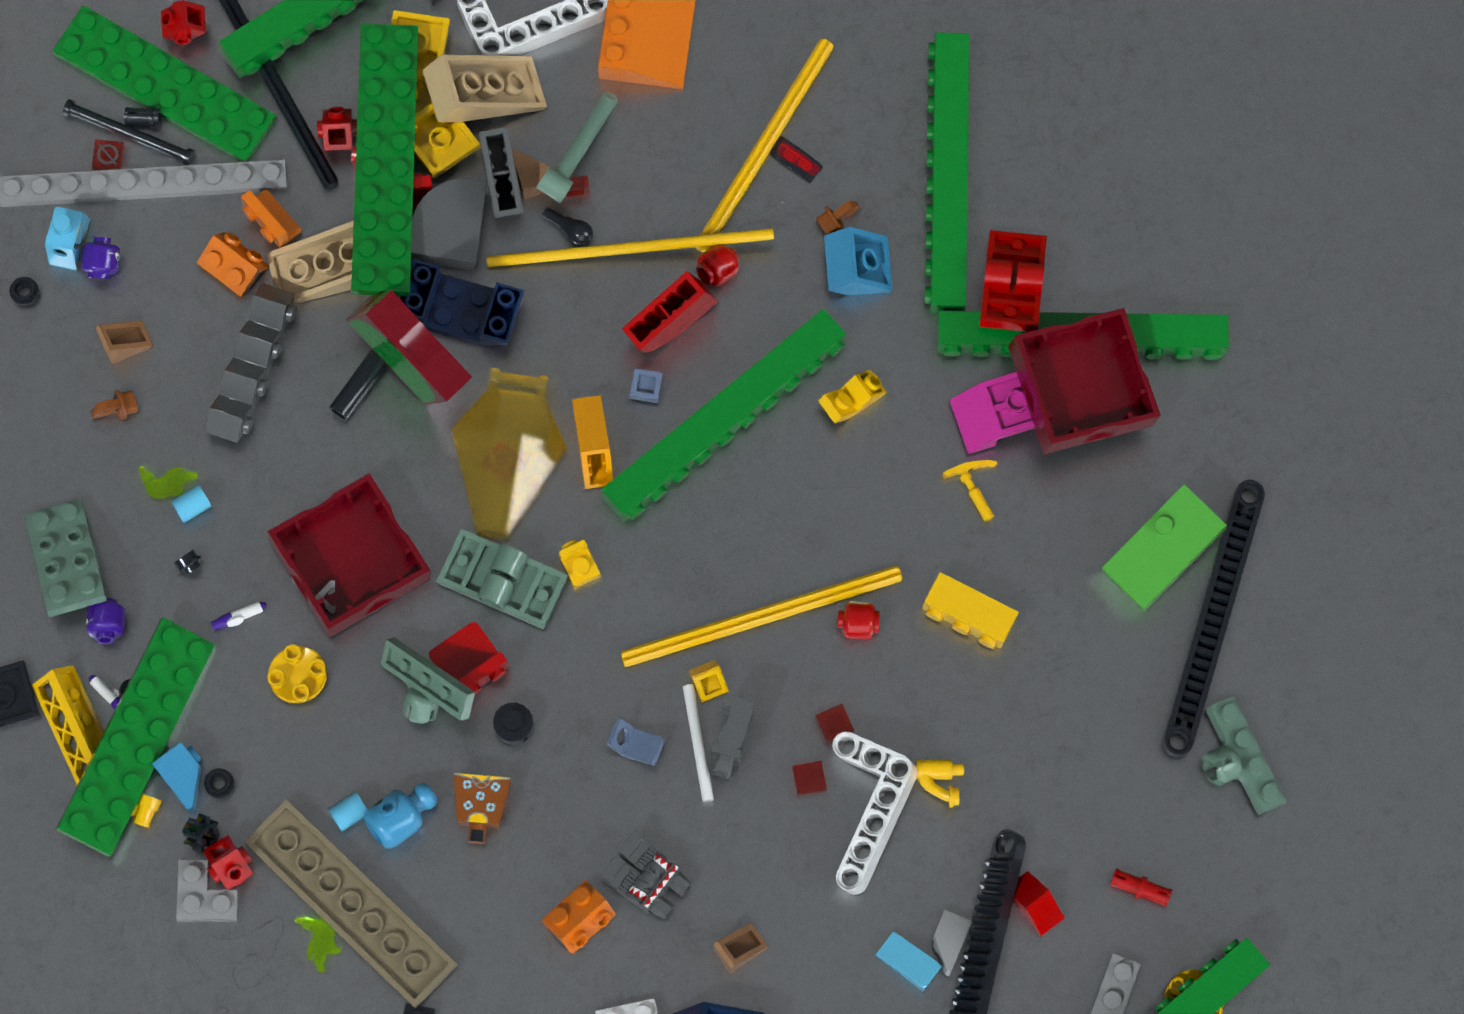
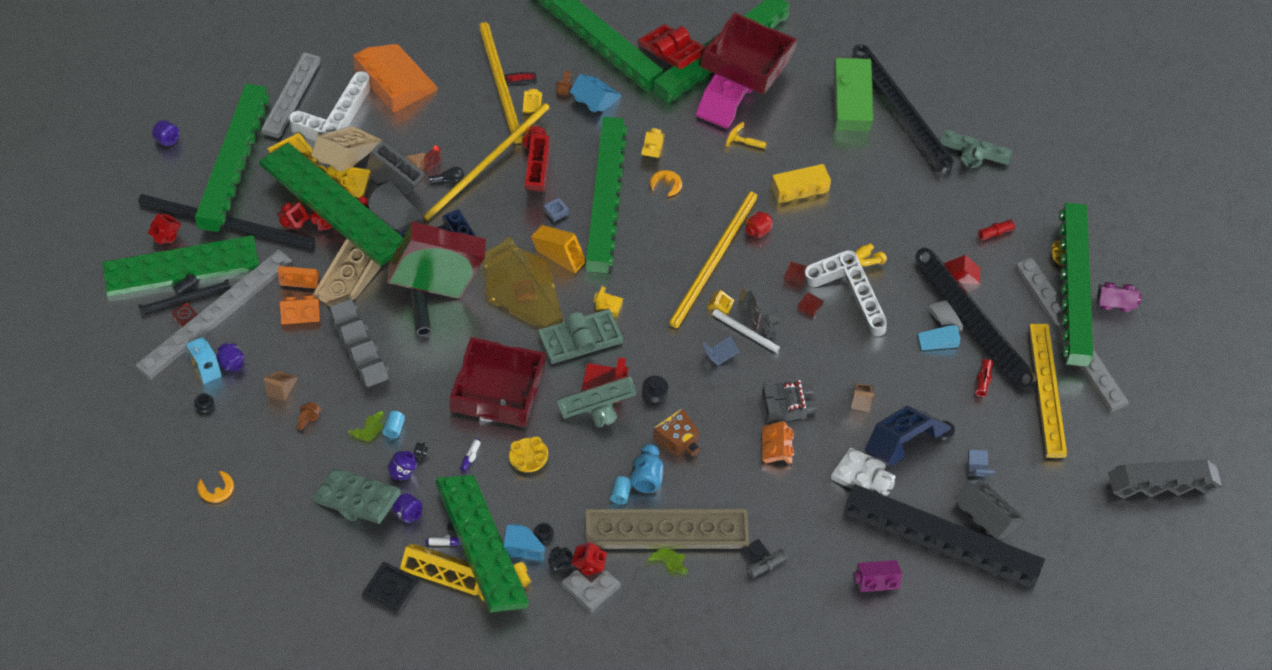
camera: 45 degrees left, 20 degrees down
sand green piece [536,92,618,203] -> none
none -> dark purple head [387,451,418,481]
none -> yellow bracket [523,89,542,114]
none -> light orange head [650,170,682,197]

